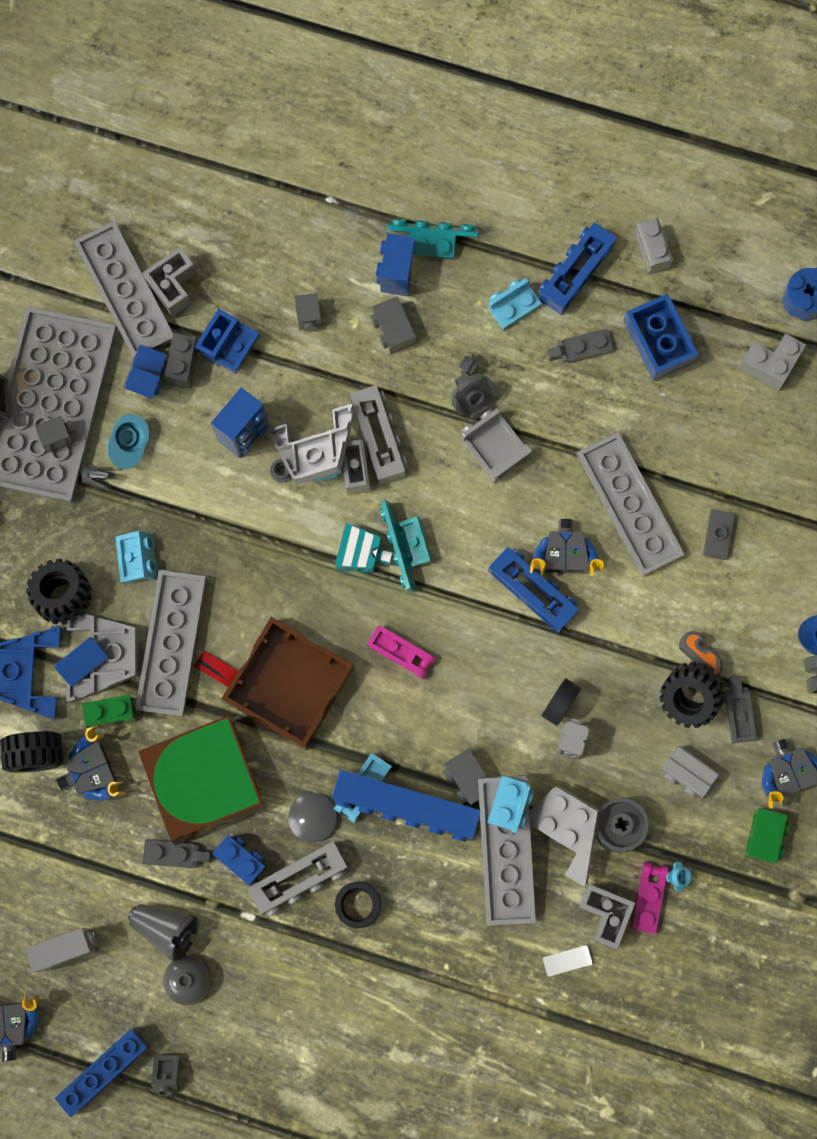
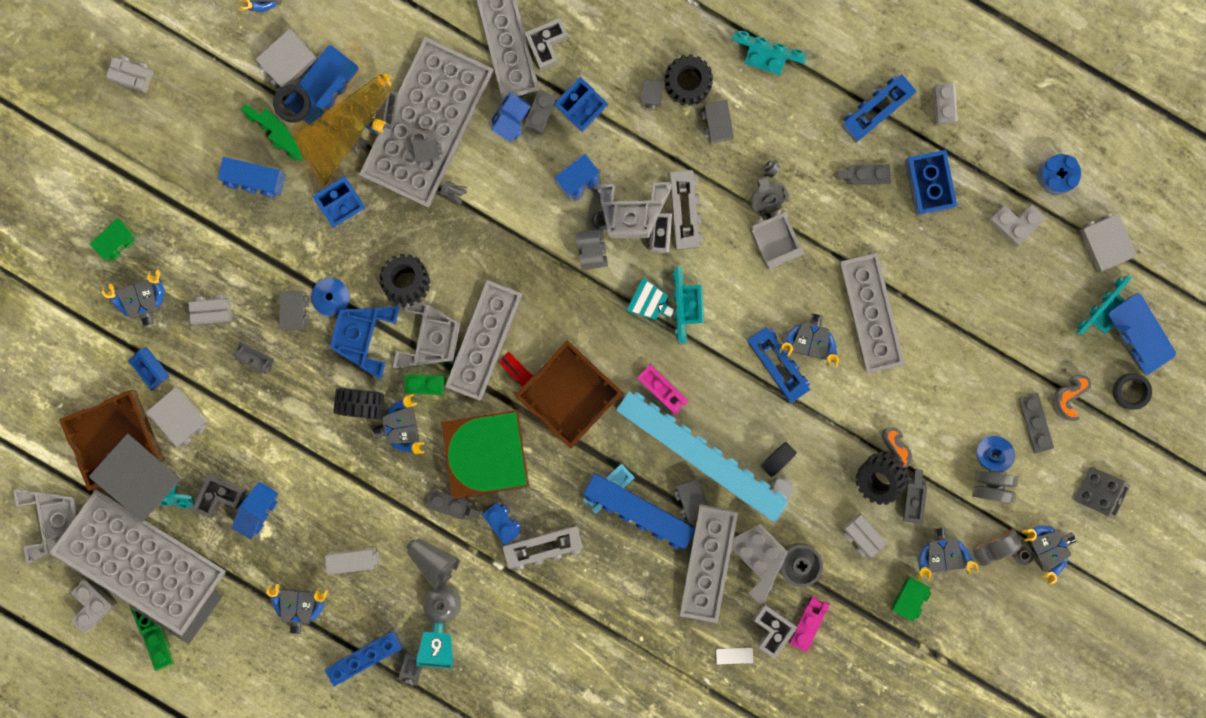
camera: 10 degrees right, 10 degrees up
blue slope [54,637,109,687] -> none
medium azure piece [107,414,149,469] -> none
medium azure bracket [116,531,157,583] -> none
dark grey dish [288,794,337,842] -> none
black tyre [334,881,381,929] -> none
blue brick [376,233,415,297] -> none
medium azure bracket [487,775,534,833] -> none
medium azure bracket [488,278,542,331] -> none
medium azure plate [666,862,691,891] -> none
dark grey plate [703,509,735,560] -> none
none -> teal torso [416,622,453,669]
none -> dark grey brick [576,228,608,270]
none -> medium azure brick [616,392,789,523]
none -> black tyre [664,54,713,106]

